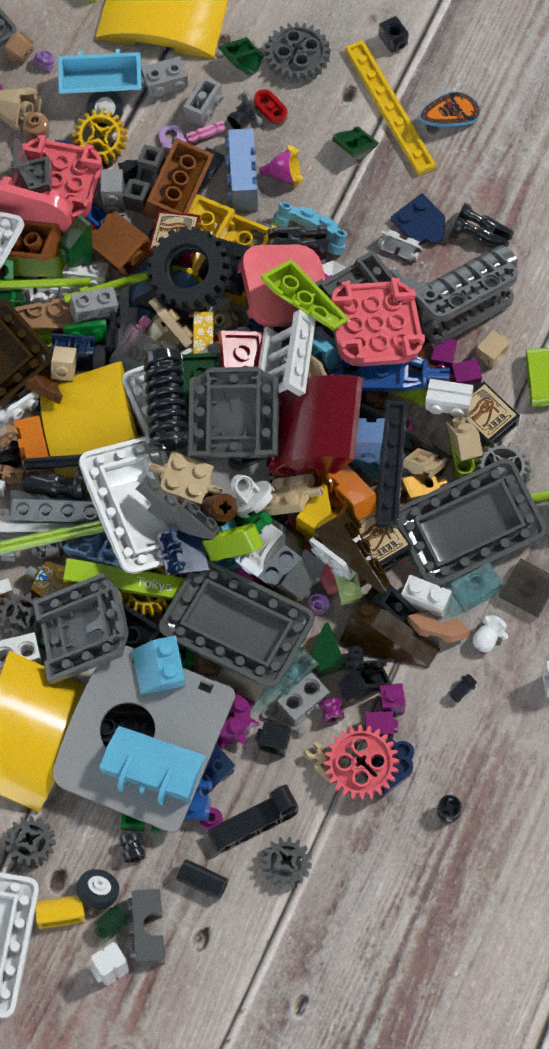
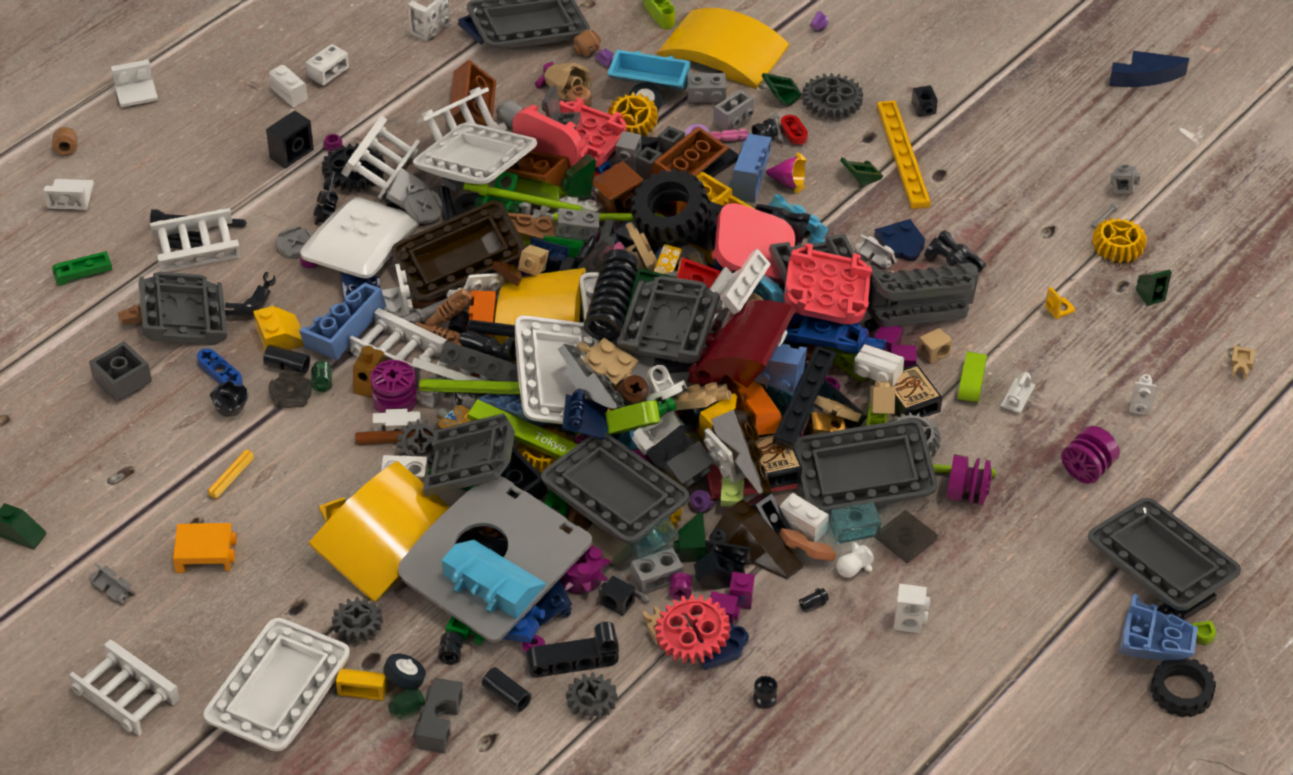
camera: 15 degrees right, 20 degrees down
white brick [89,942,129,986] -> none
medium azure slope [132,635,186,695] -> none
lime wedge [260,259,350,331] -> none
shield [418,91,480,127] -> none

